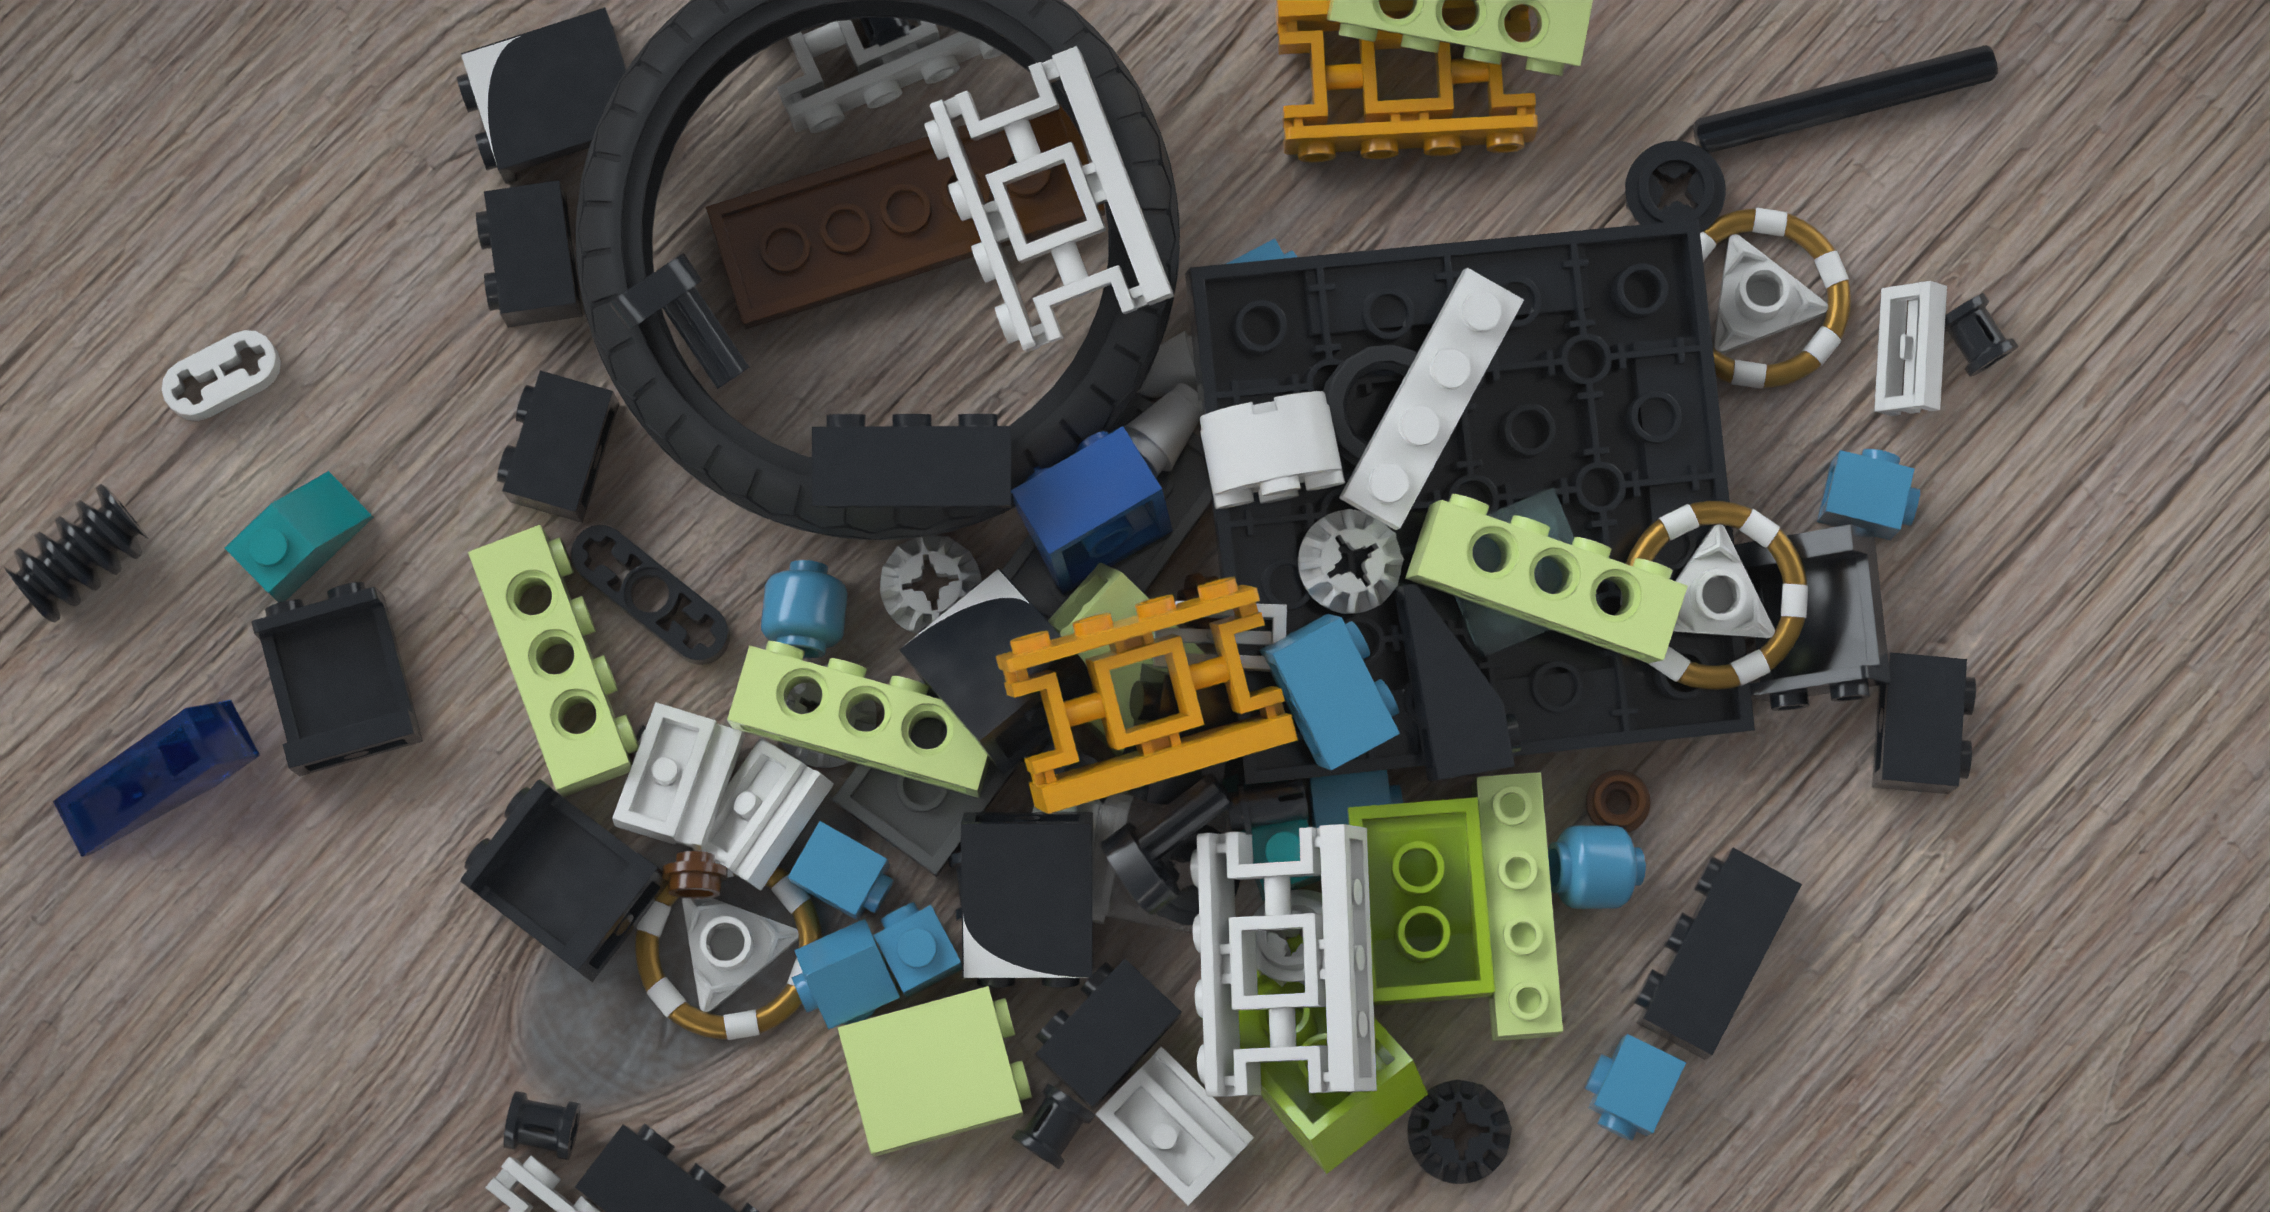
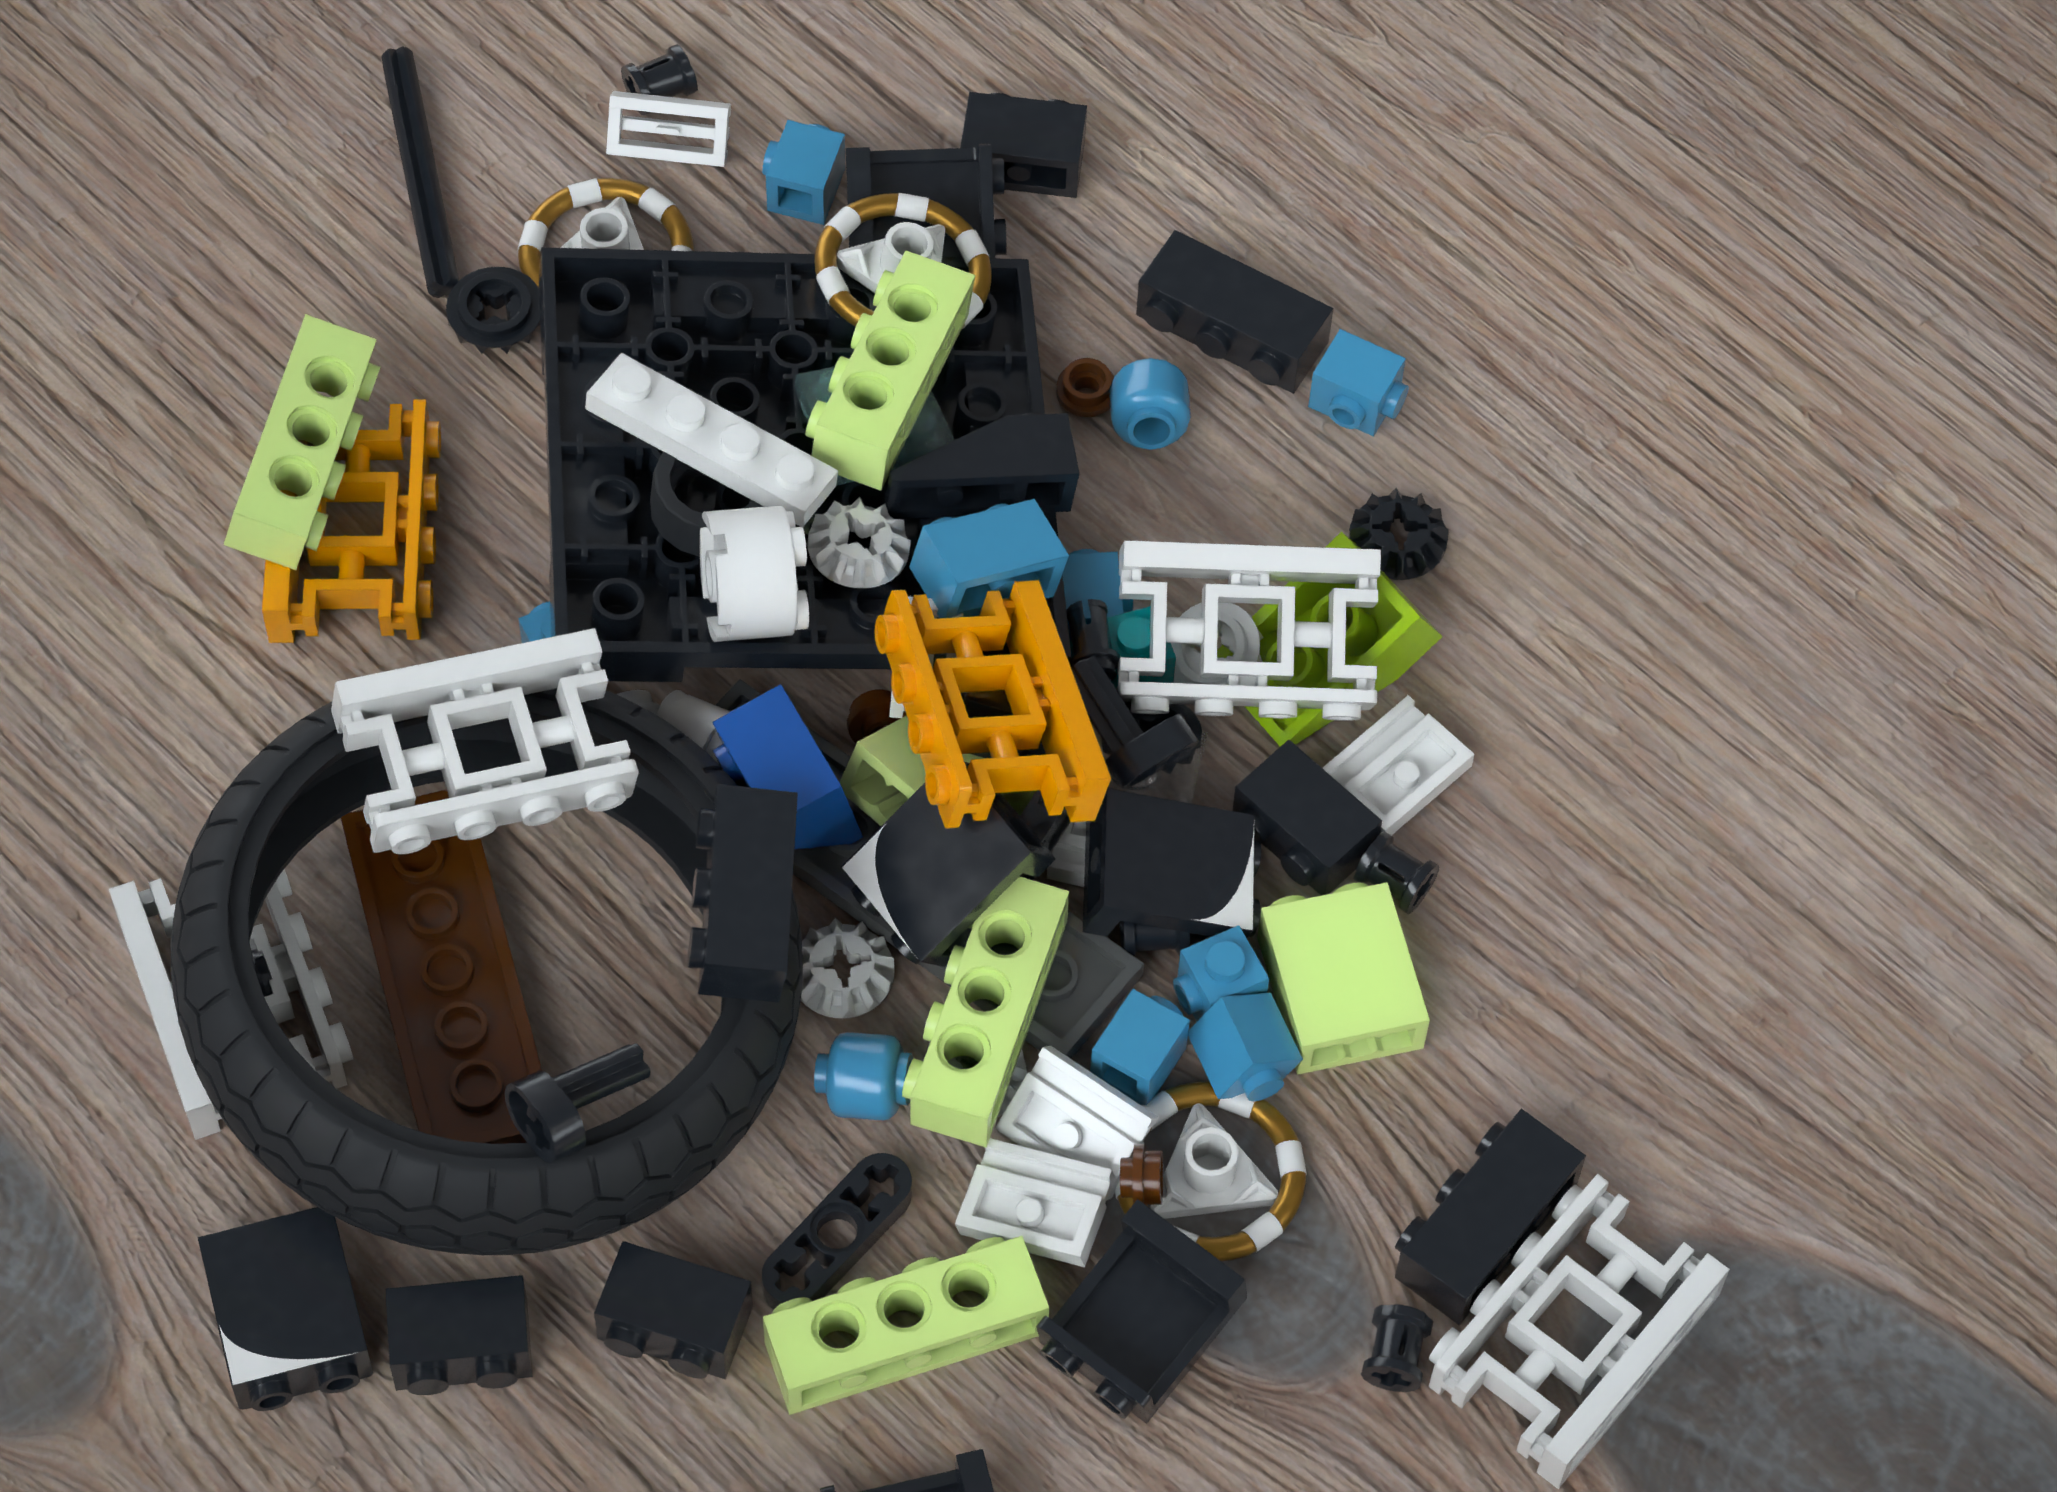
camera: 90 degrees left, 20 degrees down
lime slope [1347,797,1495,1006] -> none
yellowish green brick [1471,772,1563,1041] -> none

